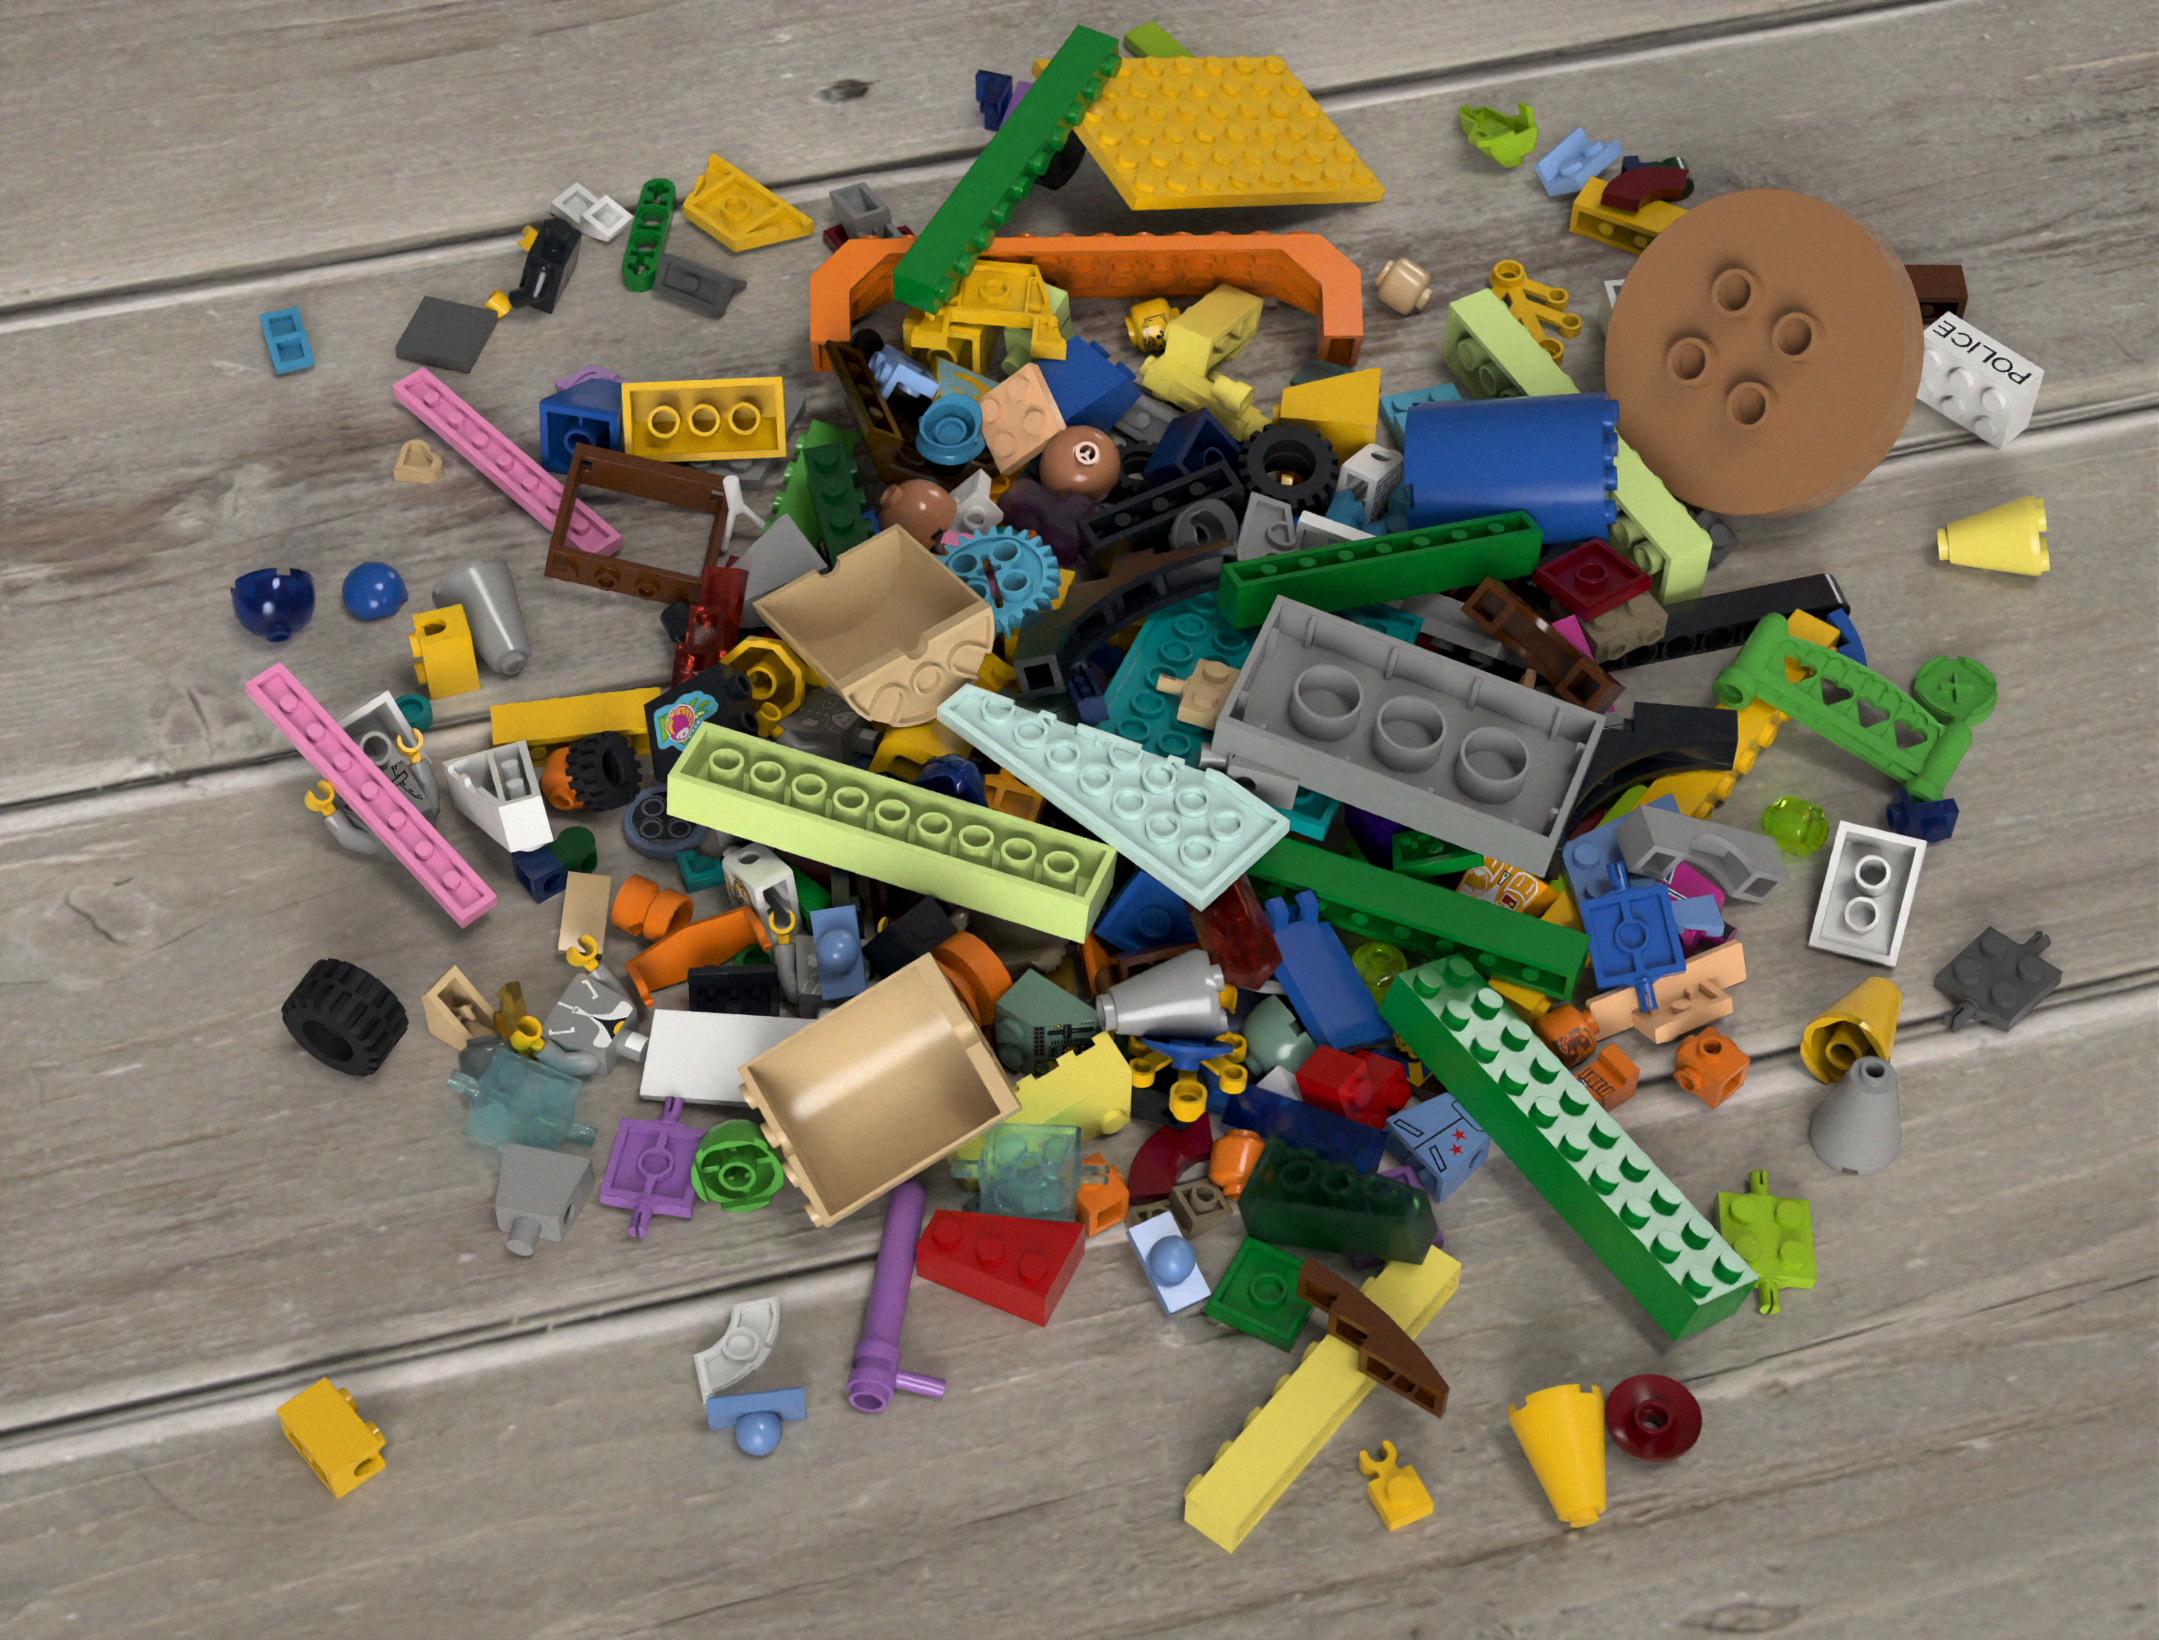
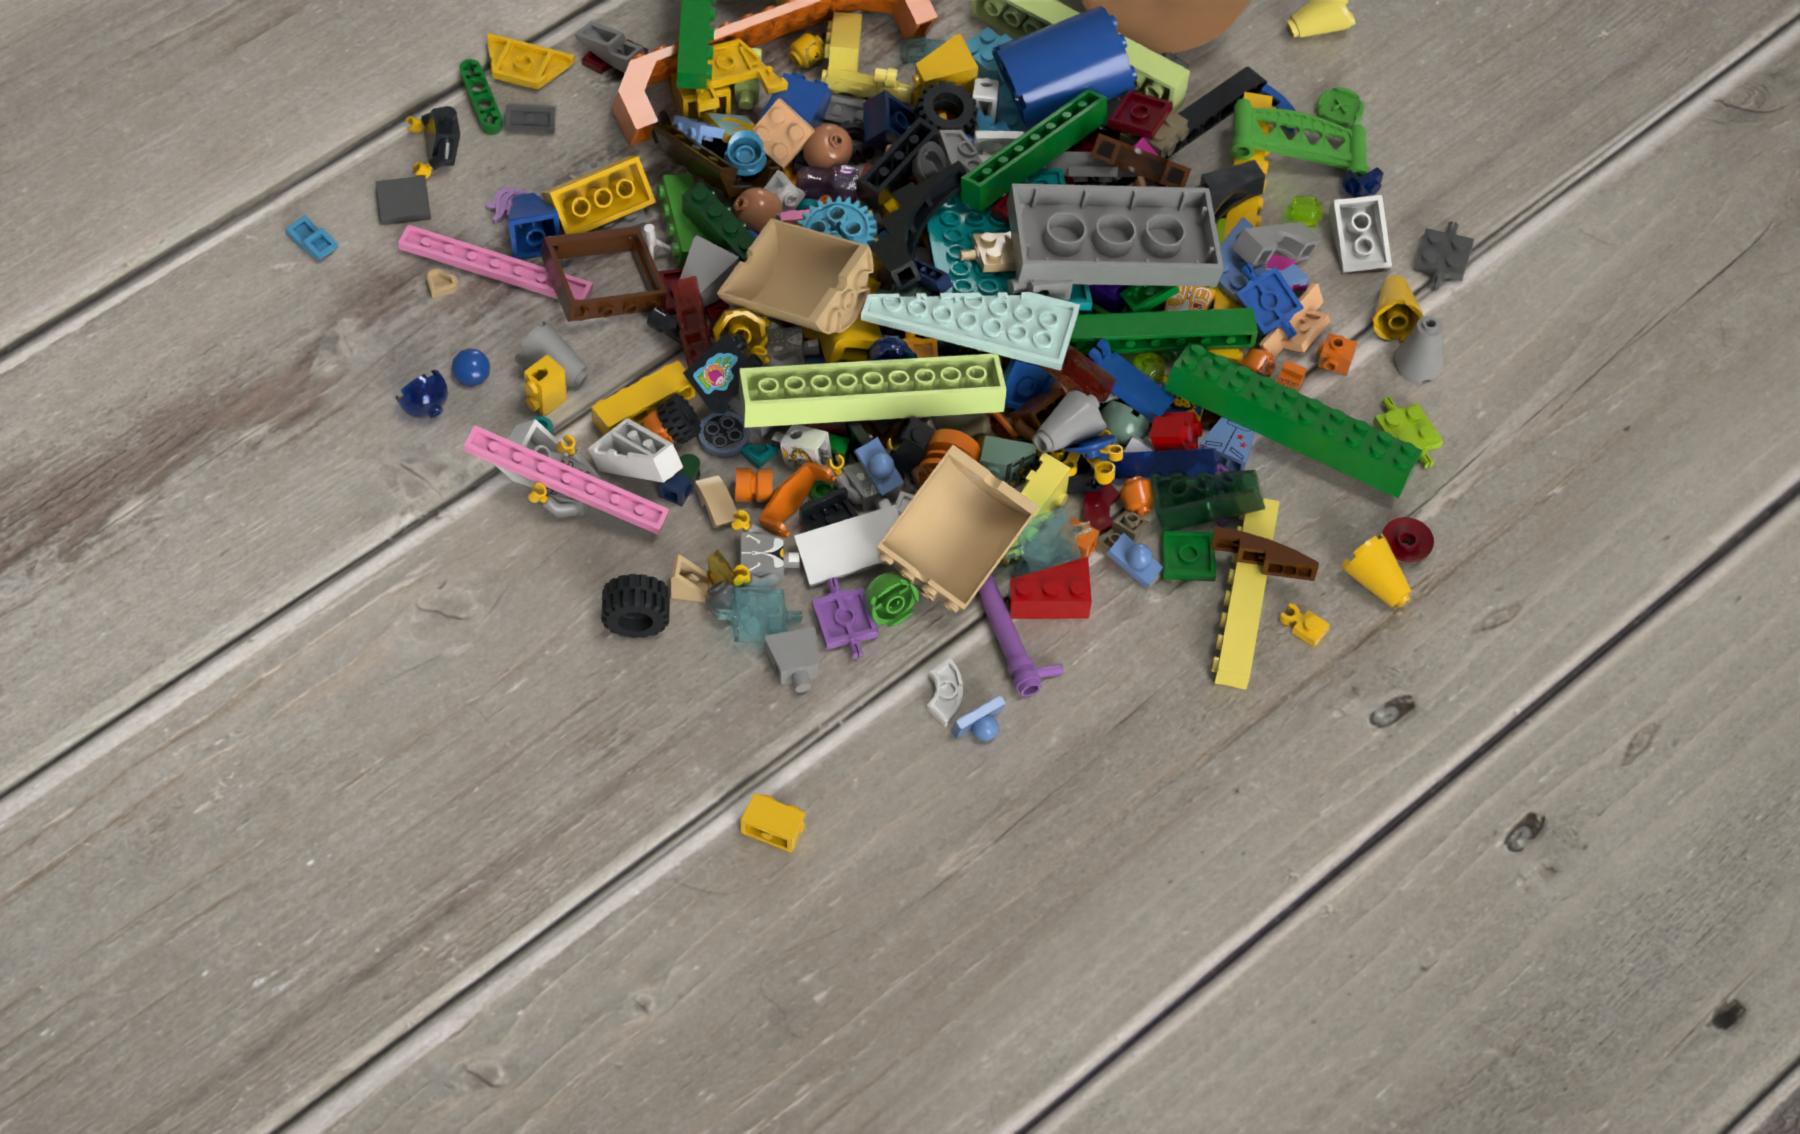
camera: 30 degrees left, 5 degrees up
white slope [550,182,634,242] -> none

